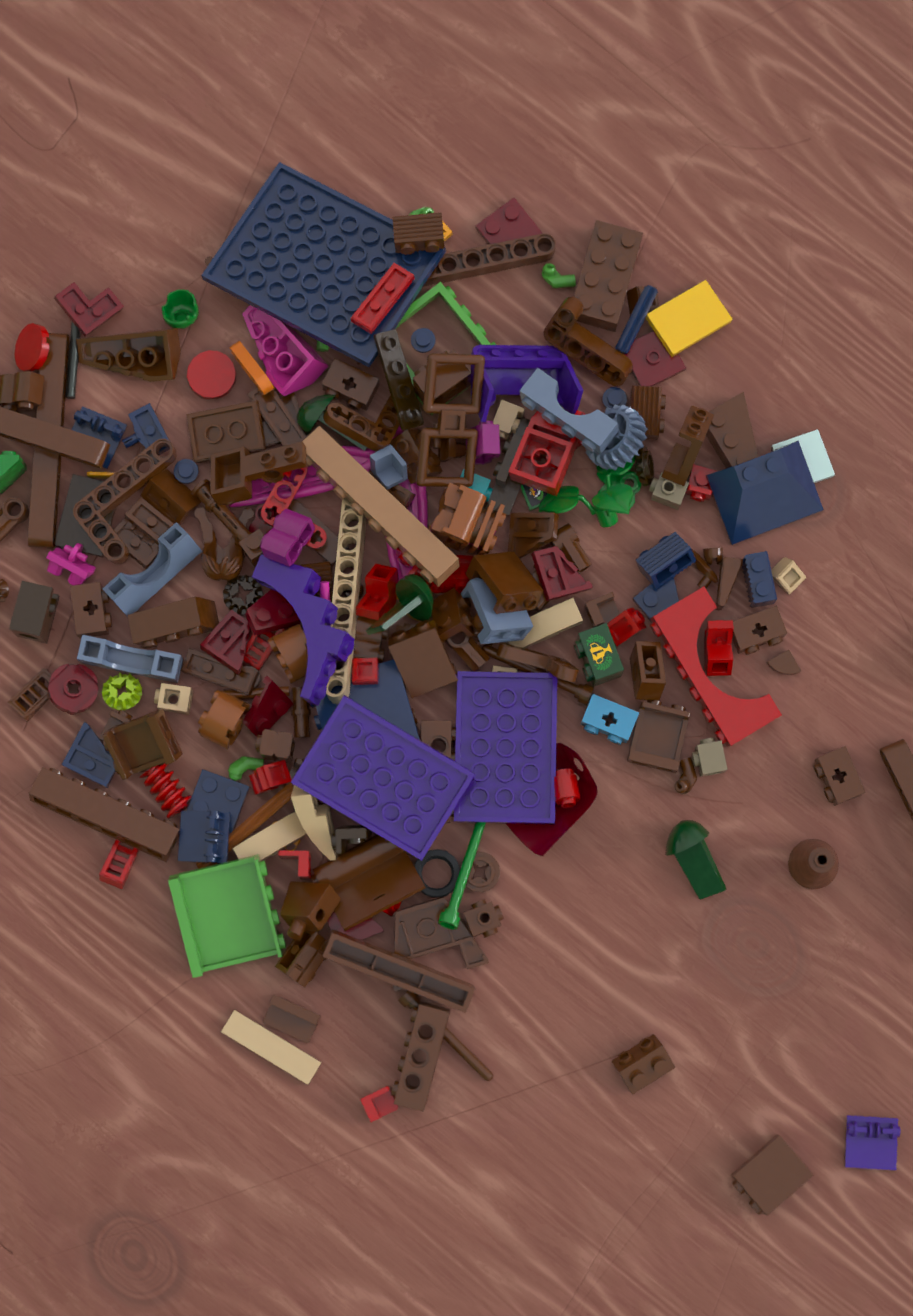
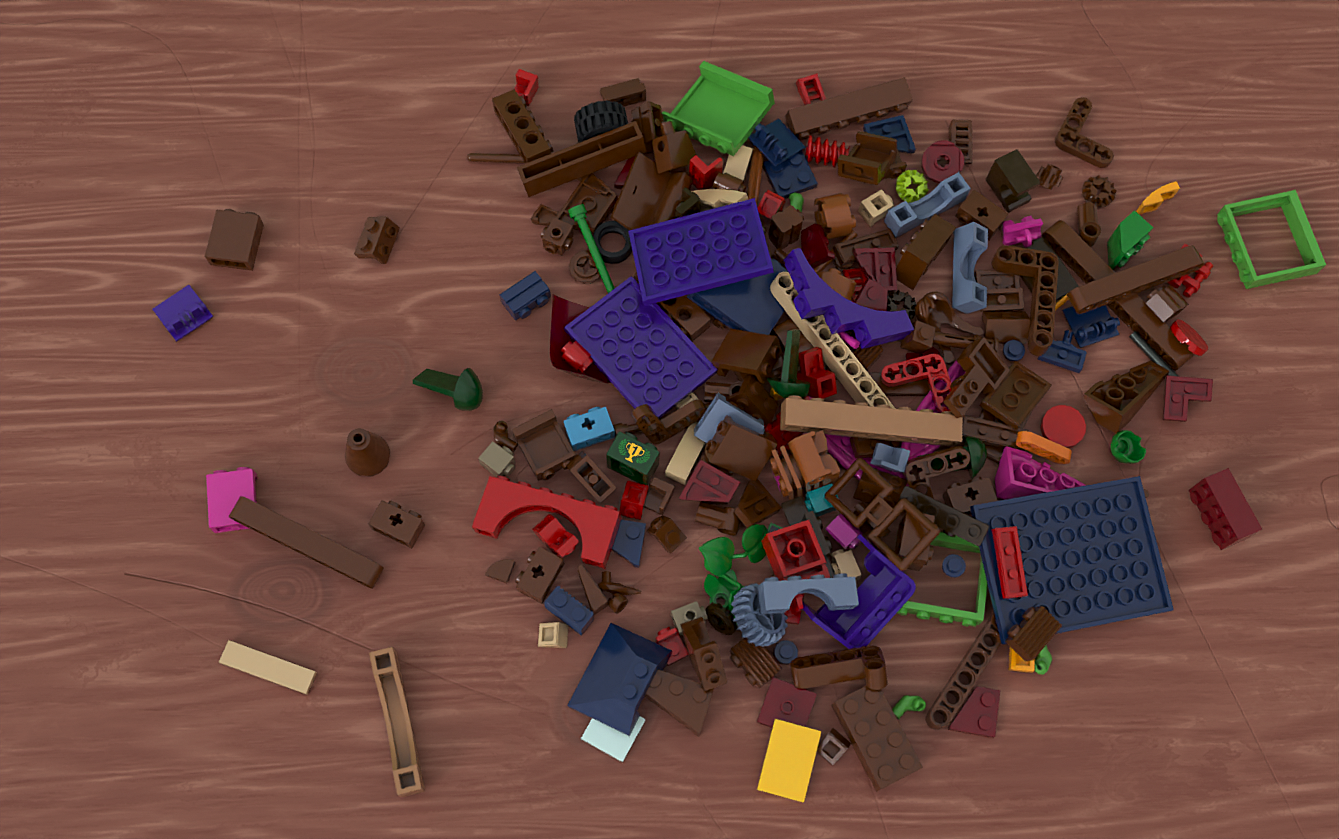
camera: 135 degrees right, 10 degrees down
tan tile [221,1010,321,1085] -> none
magenta brick [260,509,315,567] -> none
red tile [352,658,379,685] -> none
dark blue axle [615,285,658,354] -> none
dark blue brick [635,531,696,589] -> none
none -> dark blue brick [499,271,551,320]
none -> black tyre [574,101,628,143]
none -> reddish brown bracket [647,516,687,554]
none -> reddish brown brick [713,172,746,192]
none -> dark red brick [1189,468,1262,550]

